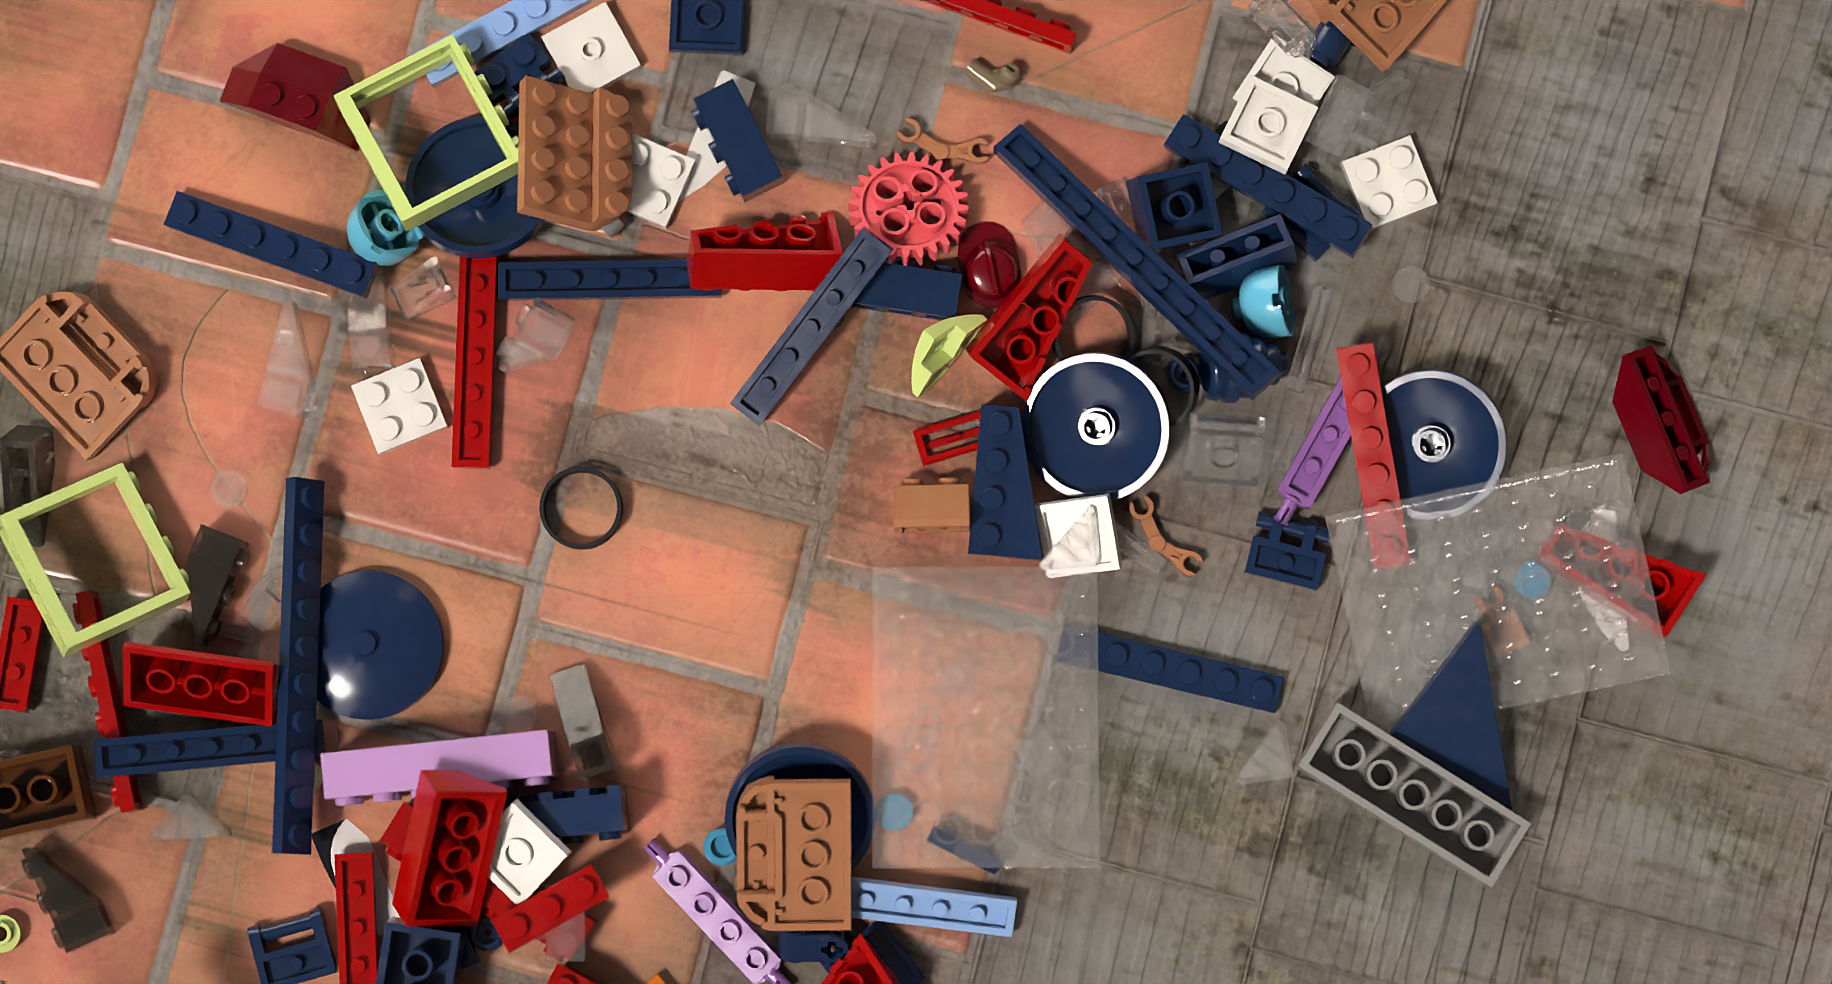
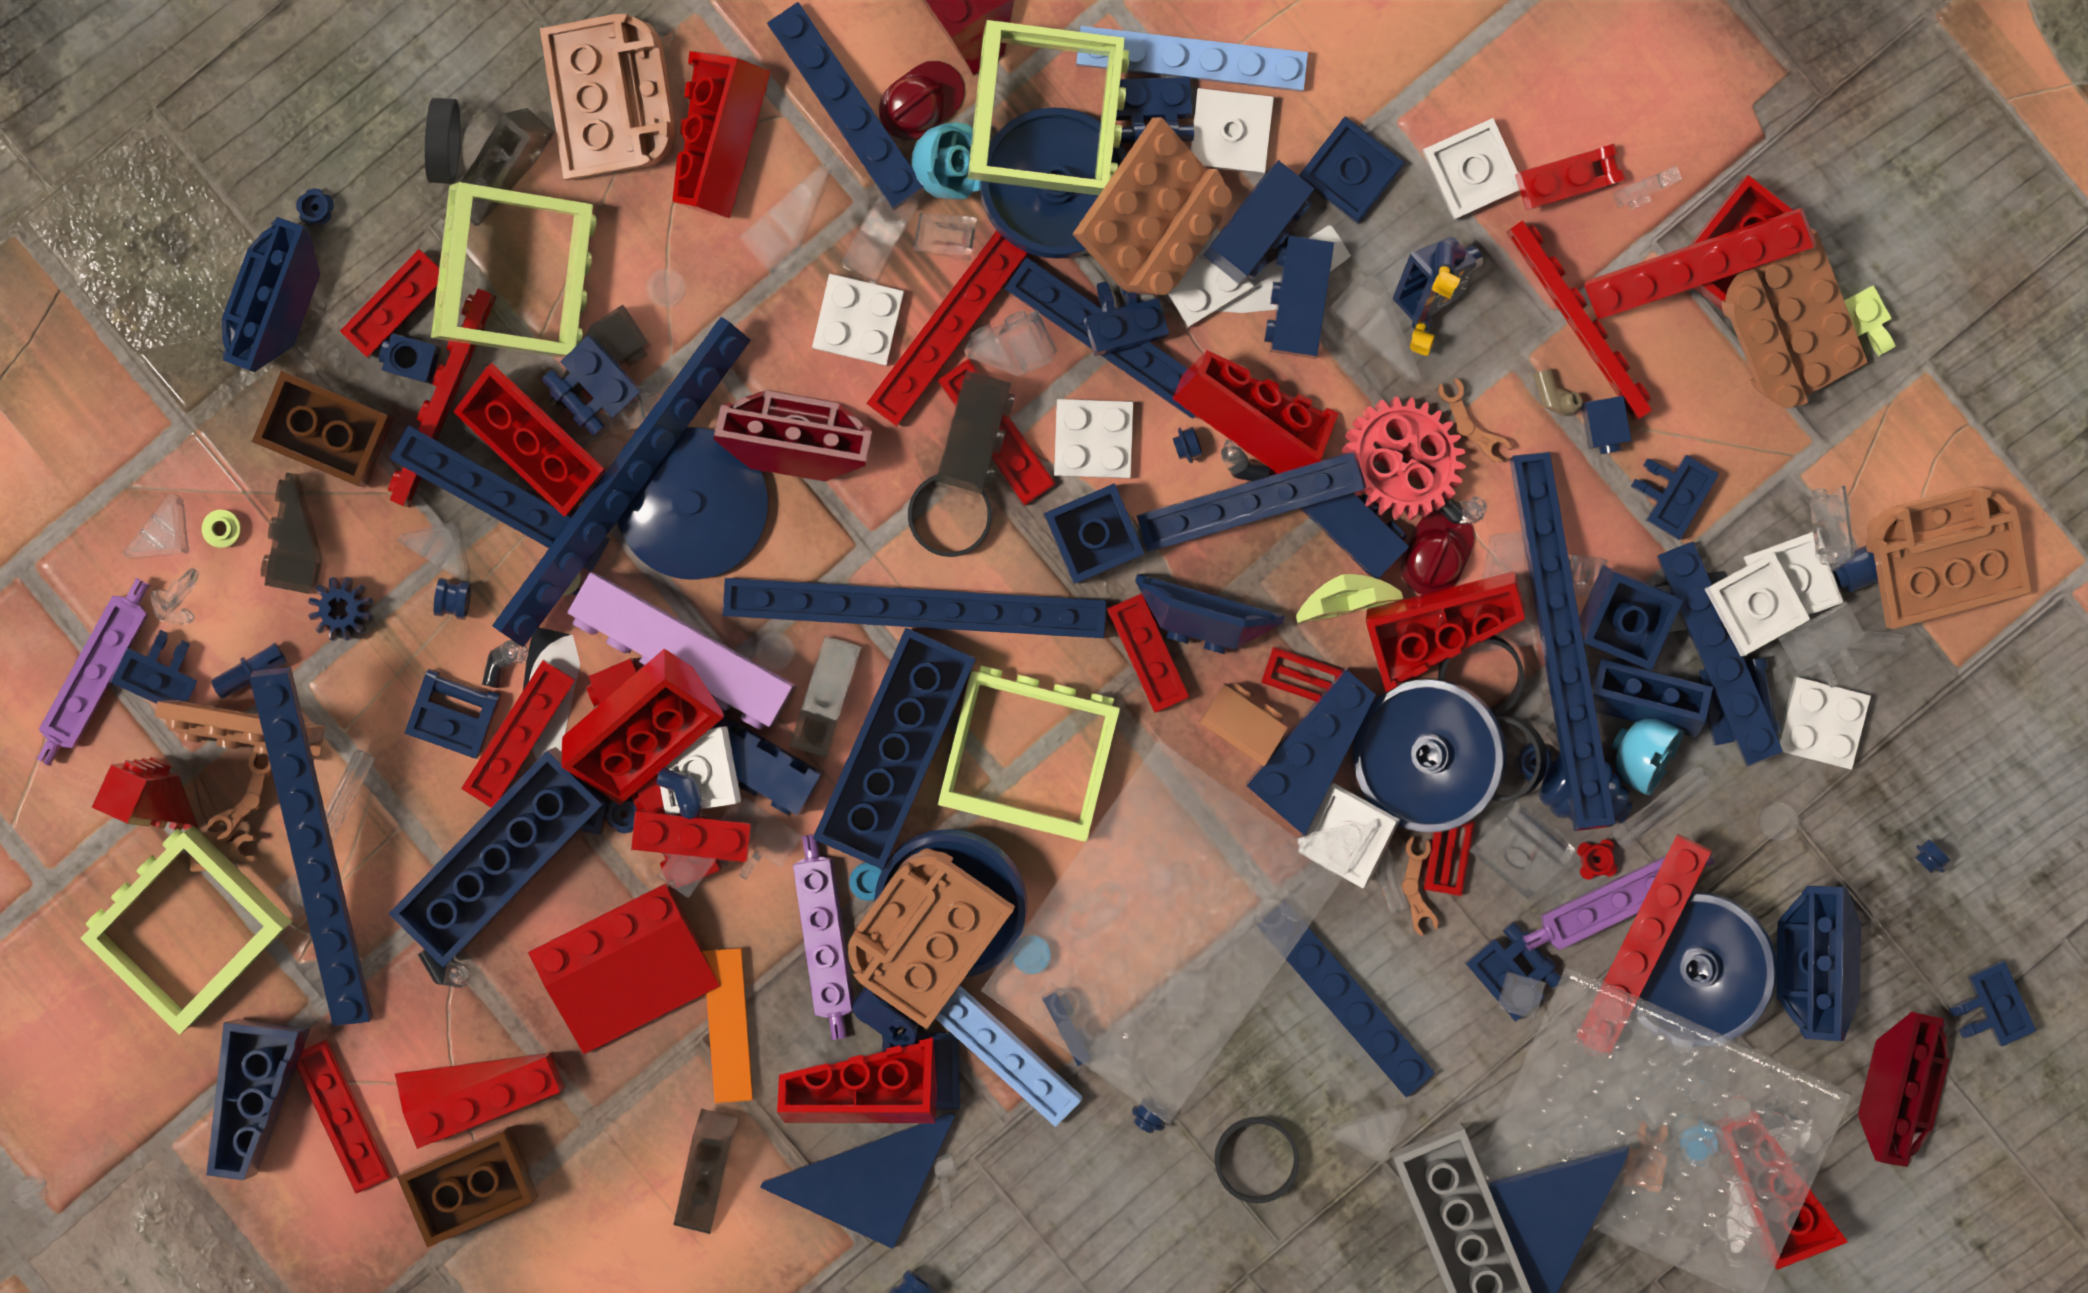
camera: 30 degrees right, 5 degrees up
none -> dark blue gear [308,577,374,641]
none -> dark blue brick [379,334,441,385]
none -> dark blue wheel [433,578,471,620]
none -> arm [481,640,528,689]
none -> dark blue plate [542,335,643,436]
none -> dark blue arm [657,767,703,819]
none -> red wedge [672,51,771,219]
none -> dark red wedge [714,390,872,482]
none -> clear hinge [719,793,803,880]
none -> dark blue plate [723,578,1106,639]
none -> dark blue brick [812,628,976,870]
none -> dark red piece [879,61,964,140]
none -> clear smoke brick [934,371,1015,497]
none -> red tile [937,358,1055,506]
none -> yellowish green window [938,665,1120,842]
none -> dark blue brick [1044,483,1145,585]
none -> white plate [1054,399,1133,479]
none -> dark blue hinge [1084,281,1169,356]
none -> red plate [1107,593,1189,713]
none -> dark blue plate [1132,1099,1168,1133]
none -> dark blue wedge [1135,574,1285,655]
none -> dark blue plate [1173,427,1203,463]
none -> dark blue brick [1203,160,1314,283]
none -> black tyre [1214,1117,1299,1204]
none -> arm [1221,439,1270,481]
none -> dark blue torso [1392,237,1483,356]
none -> red tile [1423,820,1475,896]
none -> arm [1438,496,1487,524]
none -> clear plate [1497,971,1546,1020]
none -> red plate [1576,839,1617,880]
none -> dark blue brick [1581,396,1631,455]
none -> dark blue hinge [1631,455,1719,540]
none -> dark blue wedge [1776,885,1861,1041]
none -> dark blue plate [1915,839,1951,874]
none -> dark blue hinge [1949,960,2036,1047]

